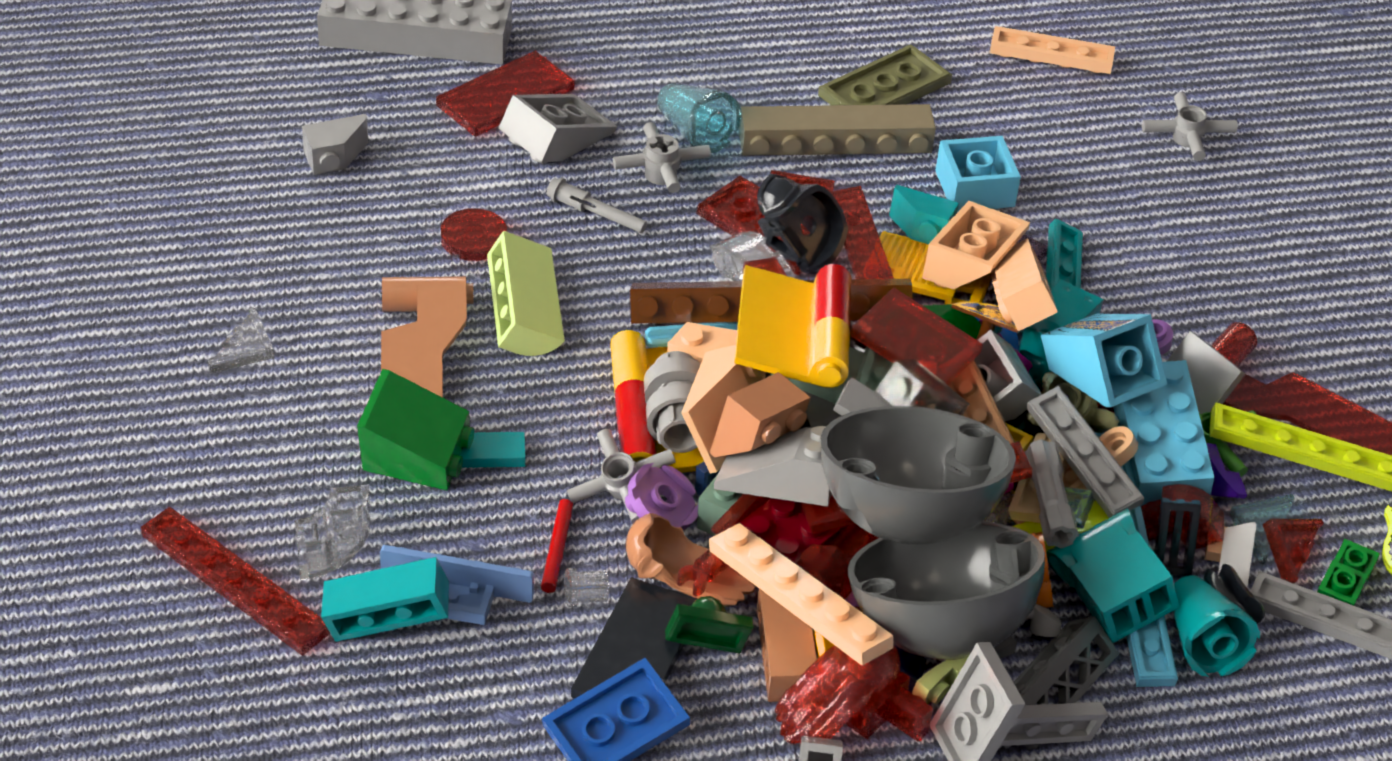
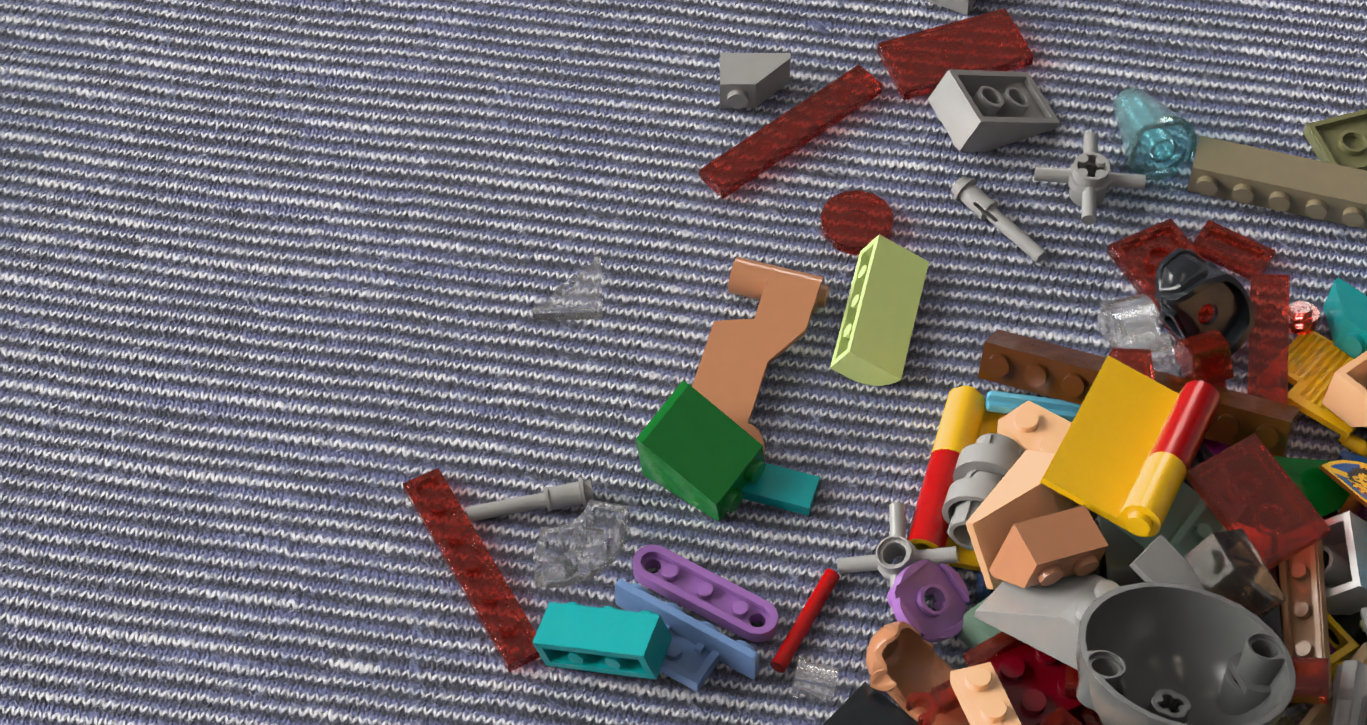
camera: 25 degrees right, 10 degrees up
none -> light grey pin [466,477,595,522]
none -> medium lavender plate [633,545,778,643]
none -> clear red tile [699,65,883,199]
none -> clear red brick [1174,329,1234,389]
none -> clear red plate [1282,301,1320,334]

